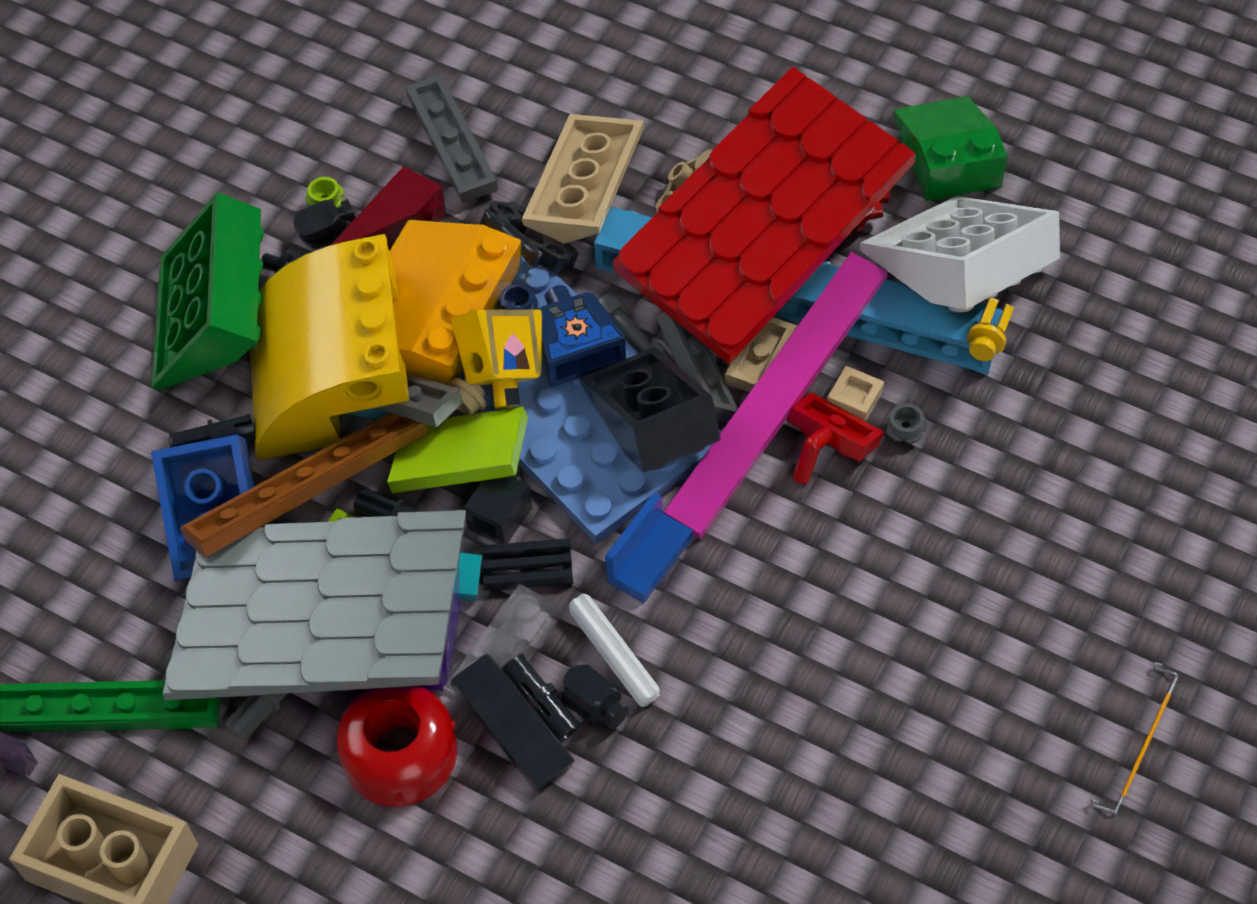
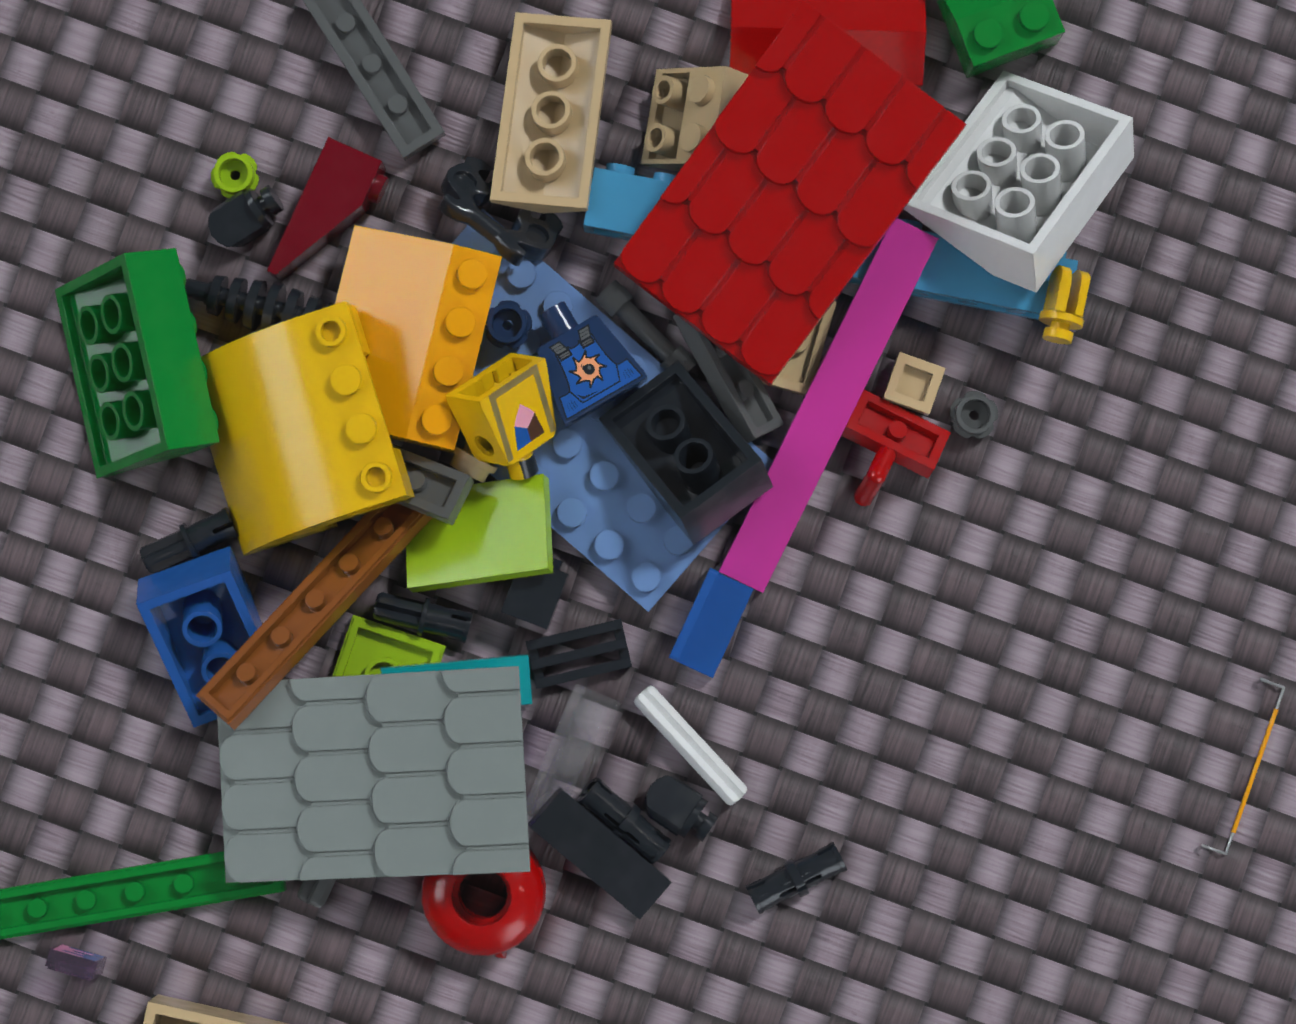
camera: 15 degrees left, 30 degrees up
none -> black pin [745,842,847,914]

